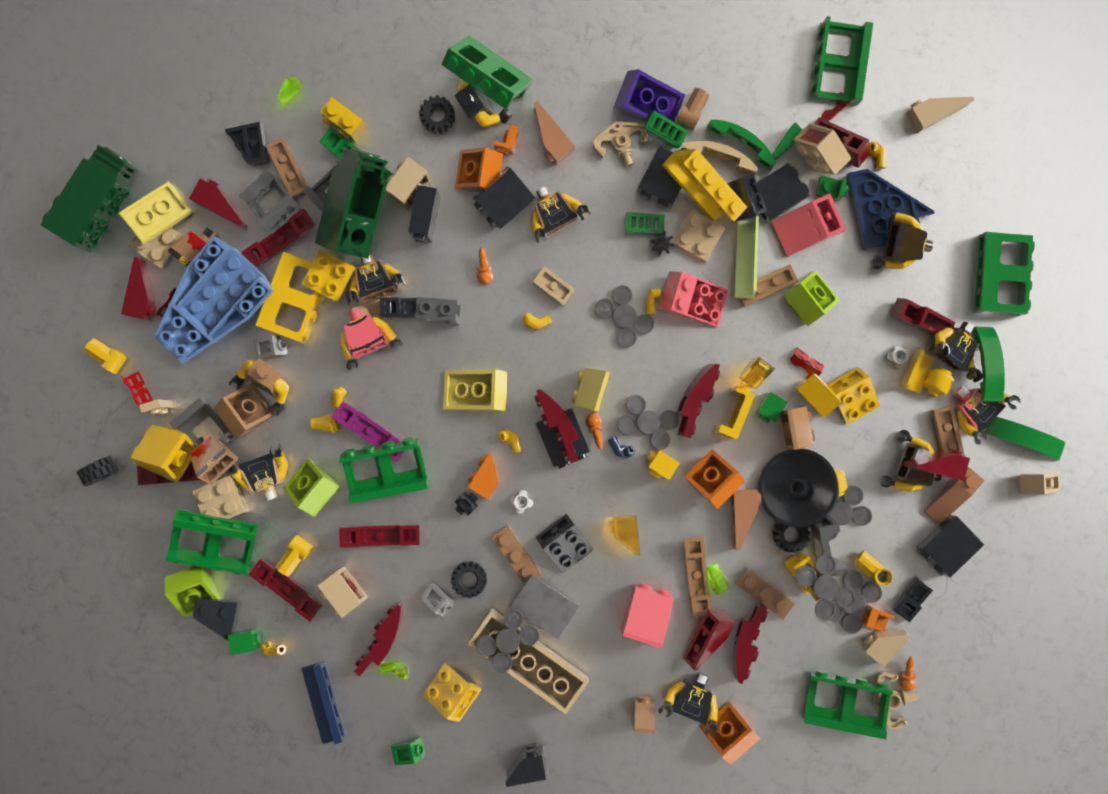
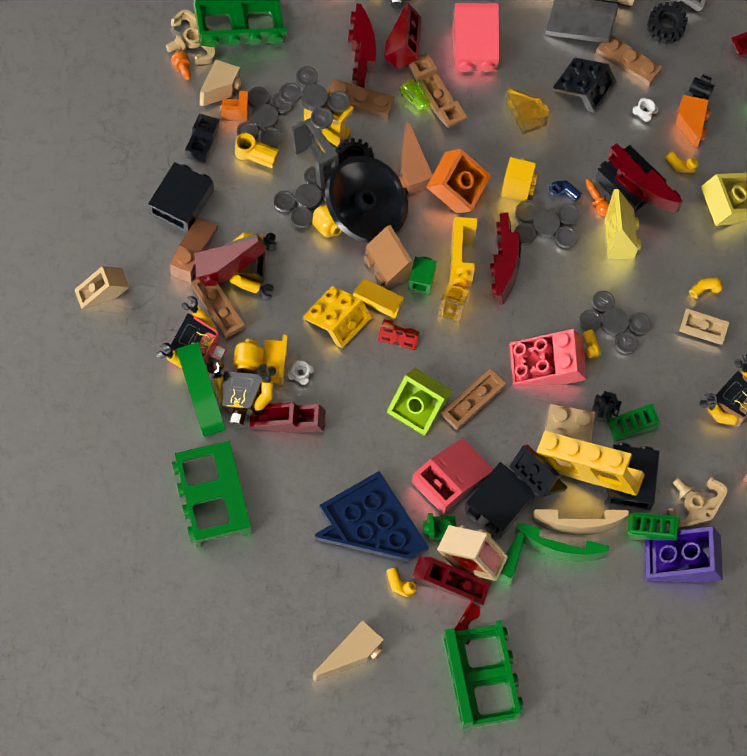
camera: 155 degrees right, 20 degrees down
medium nougat piece [676,88,709,130] -> none
yellowish green panel [734,216,759,299] -> none
dark brown torso [872,208,933,270] -> none
green slope [985,417,1066,461] -> none

